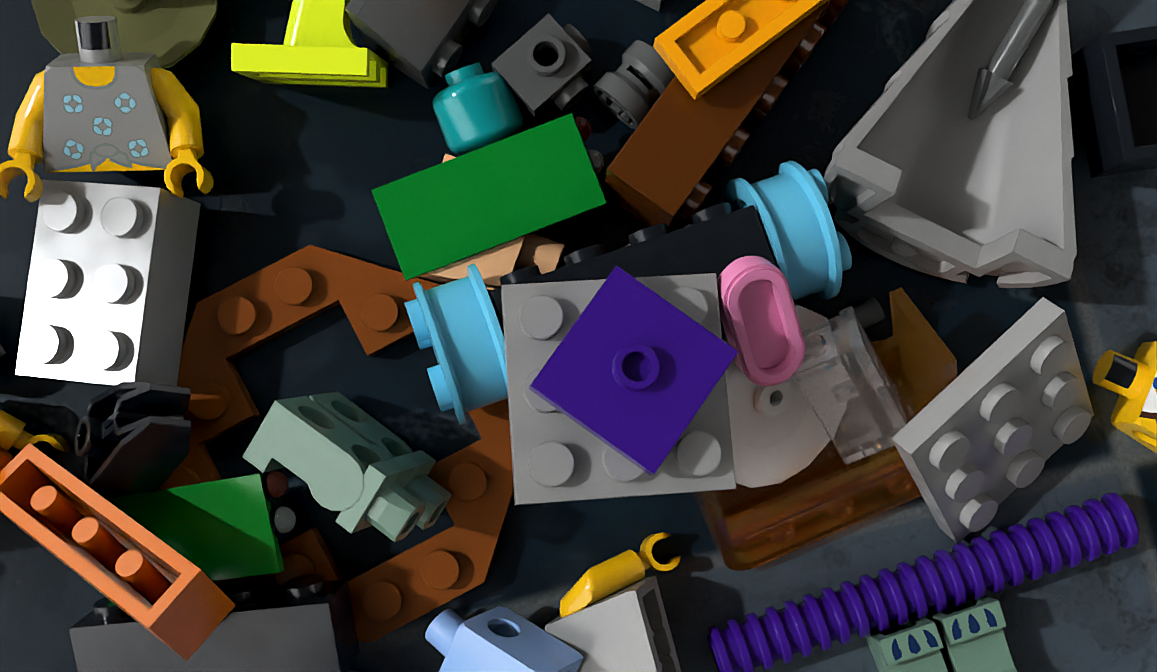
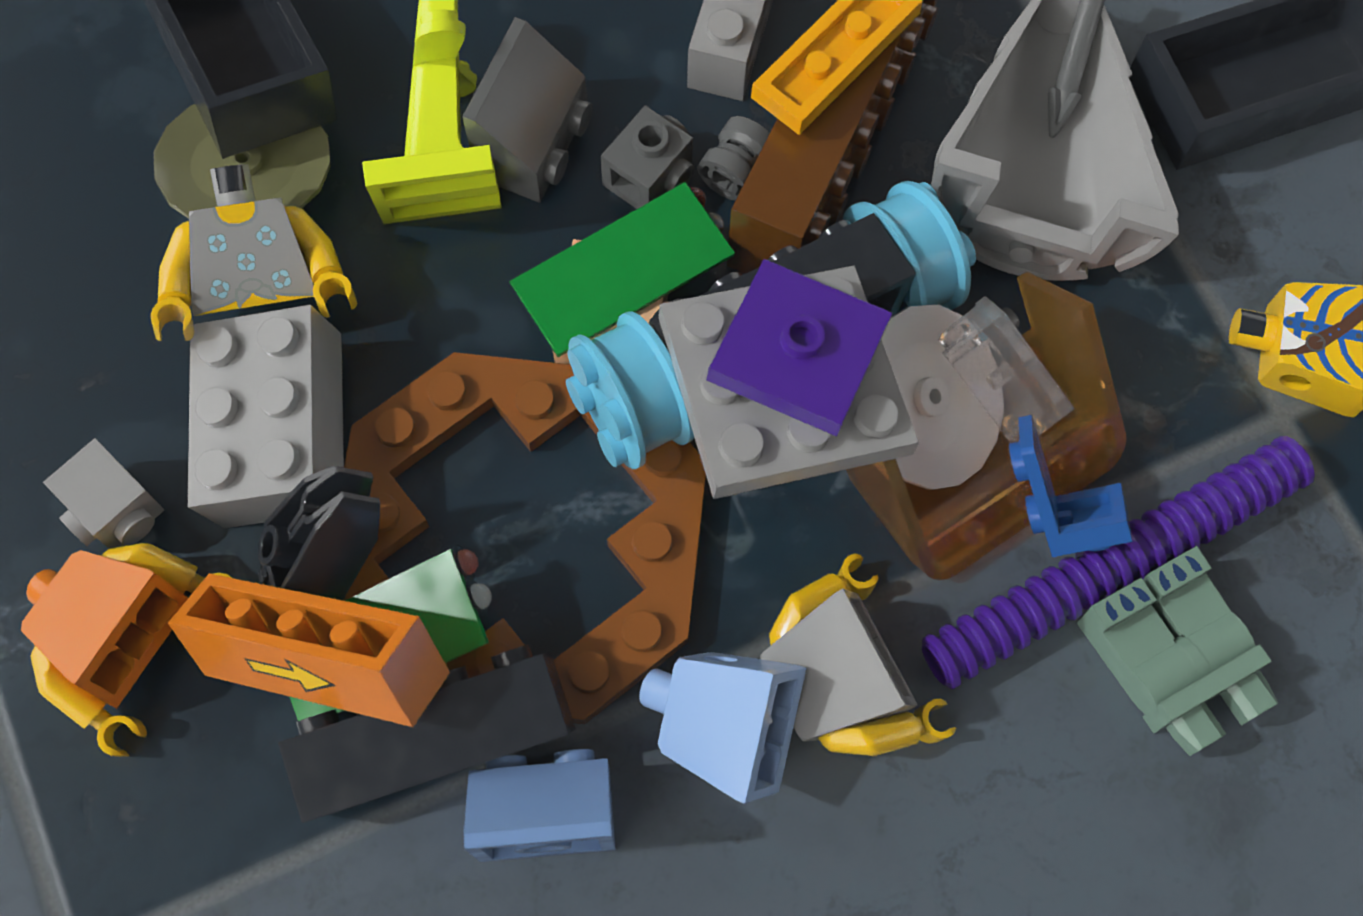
camera: 10 degrees left, 15 degrees down
sand green hips [242,391,452,542] -> none
teal head [432,63,525,154] -> none
bright pink tile [717,256,805,386] -> none
light grey plate [891,297,1094,543] -> none
none -> blue bracket [1009,414,1132,557]

